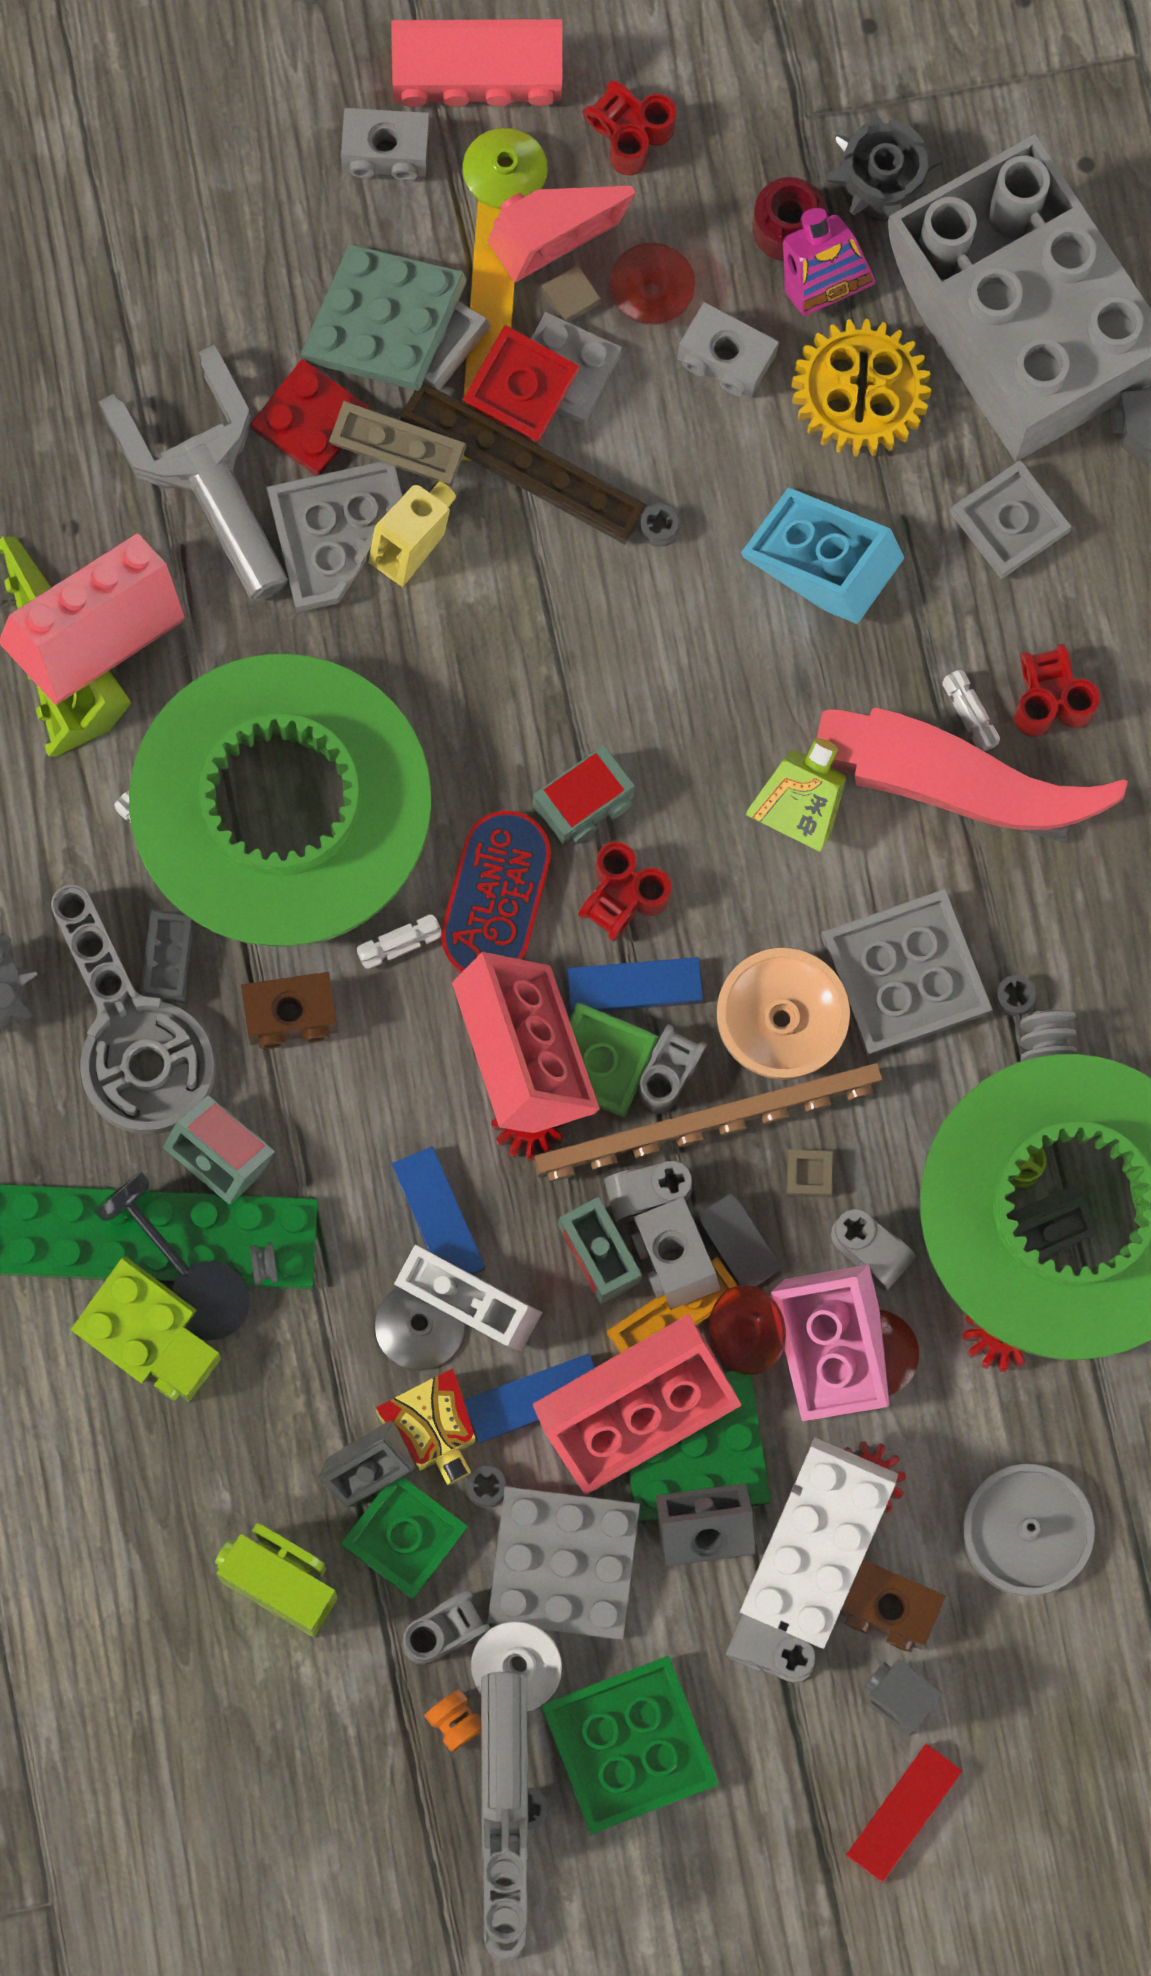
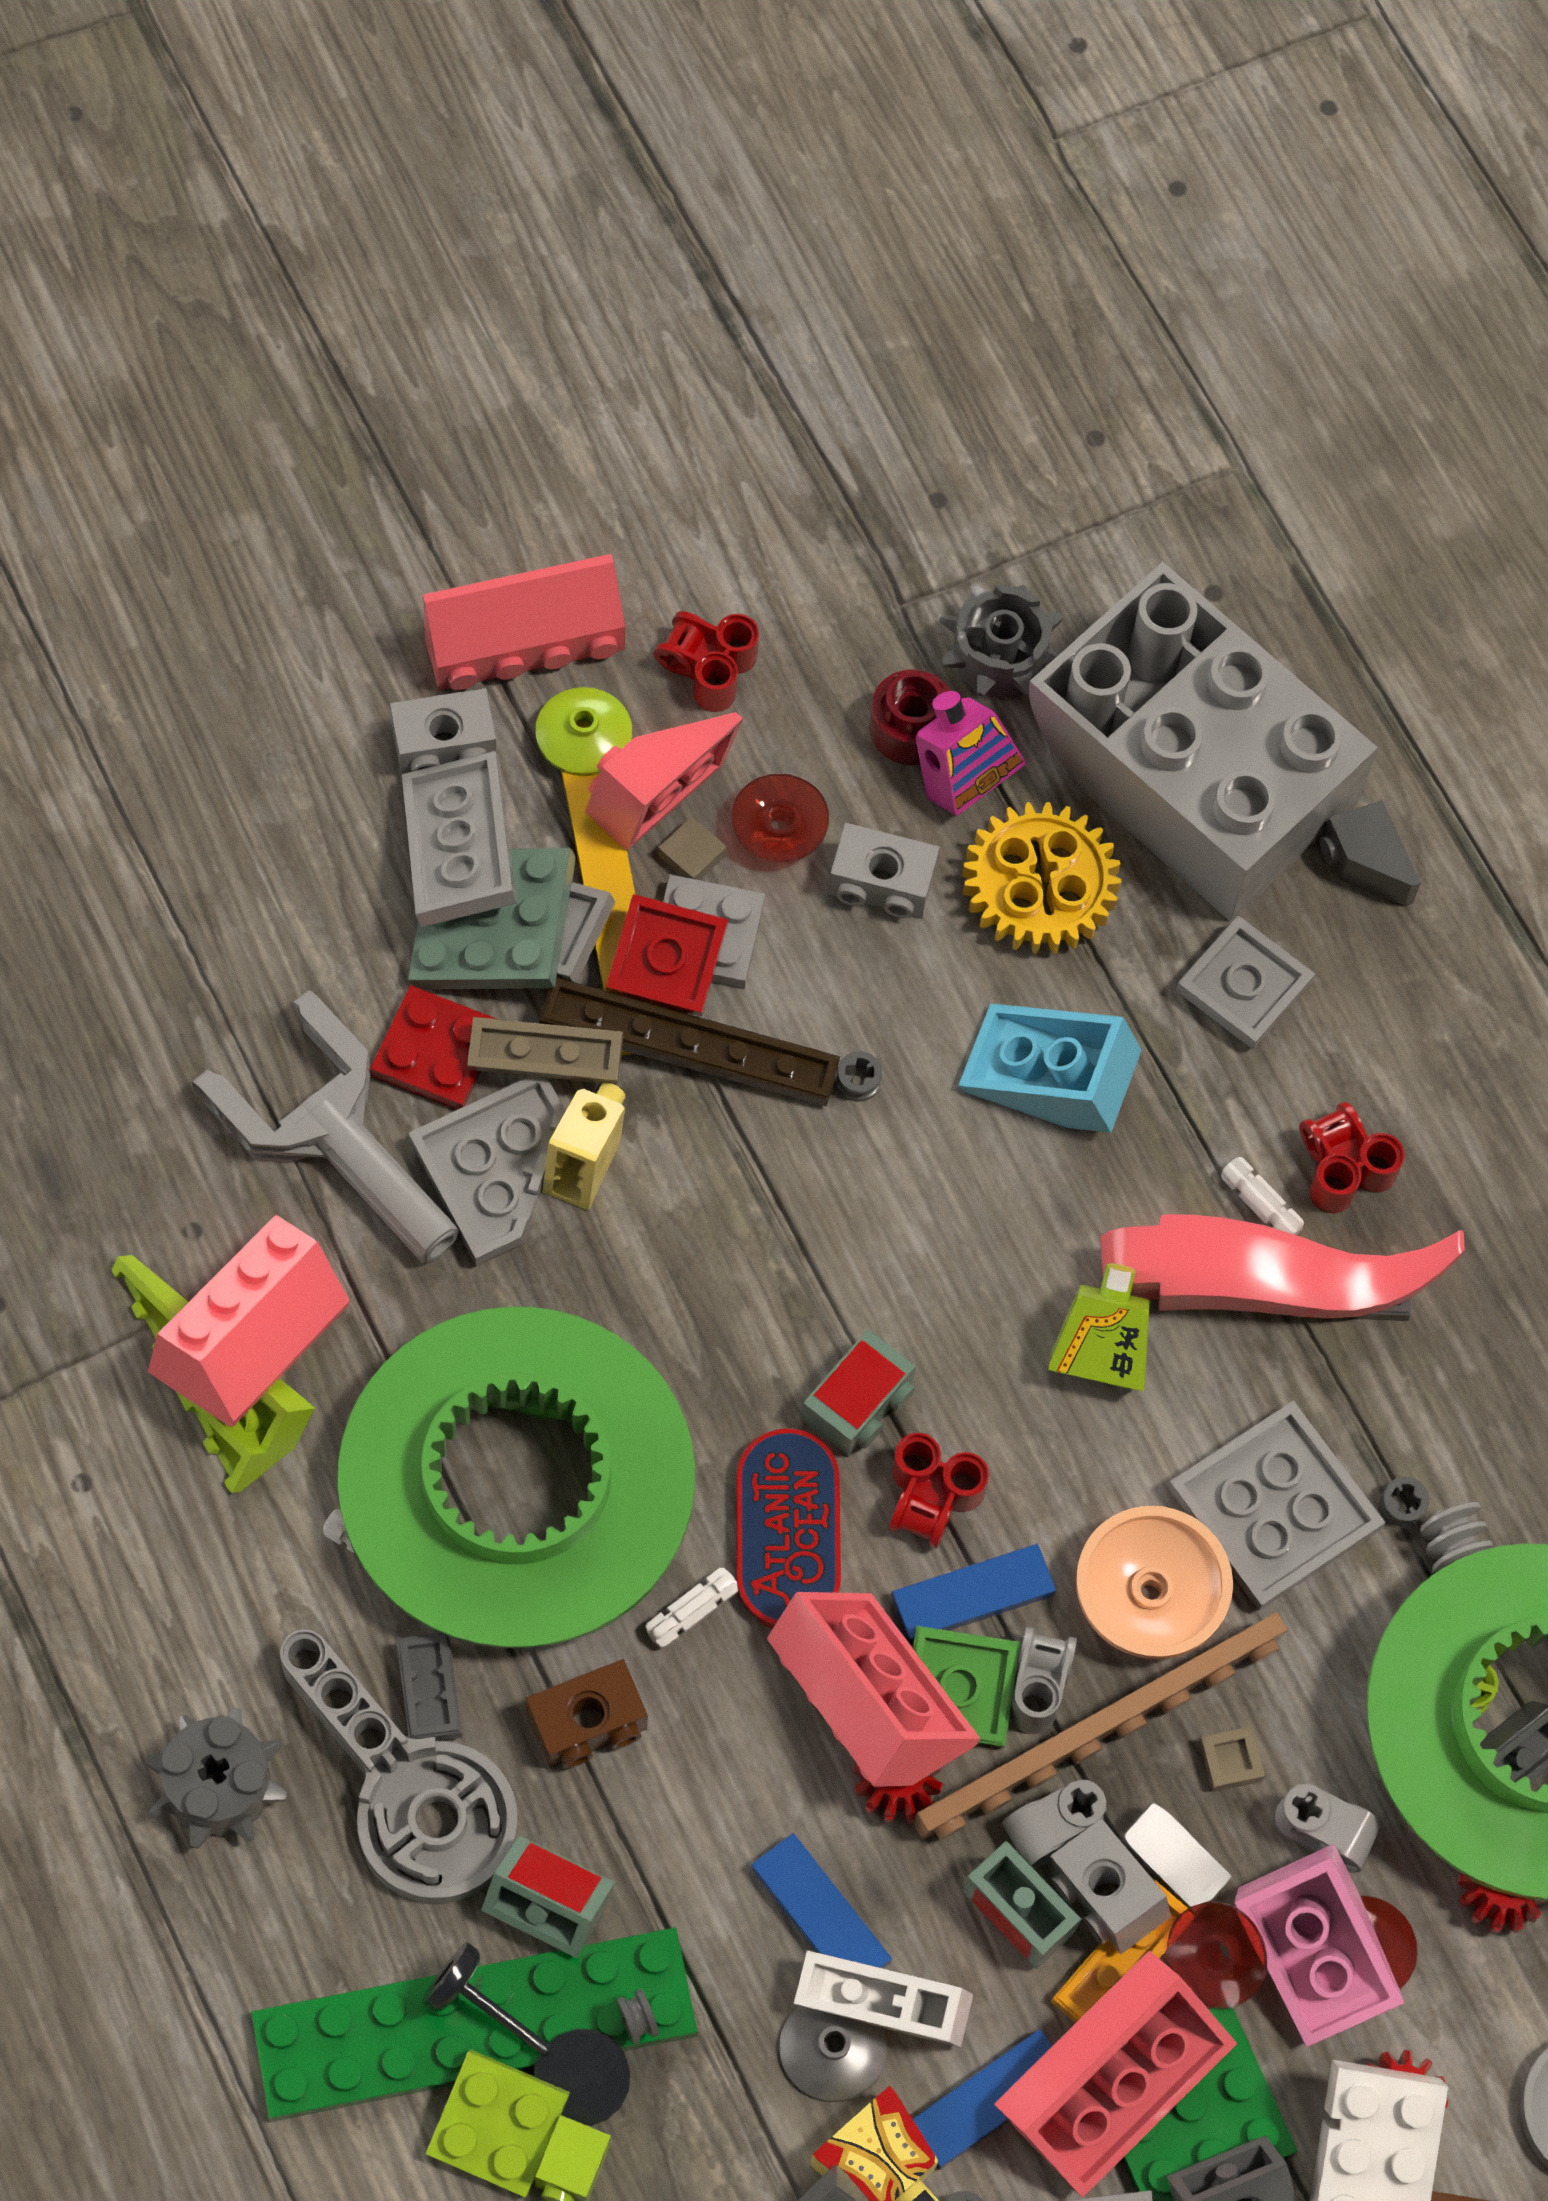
camera: 15 degrees left, 10 degrees down
none -> light grey plate [402,751,517,927]

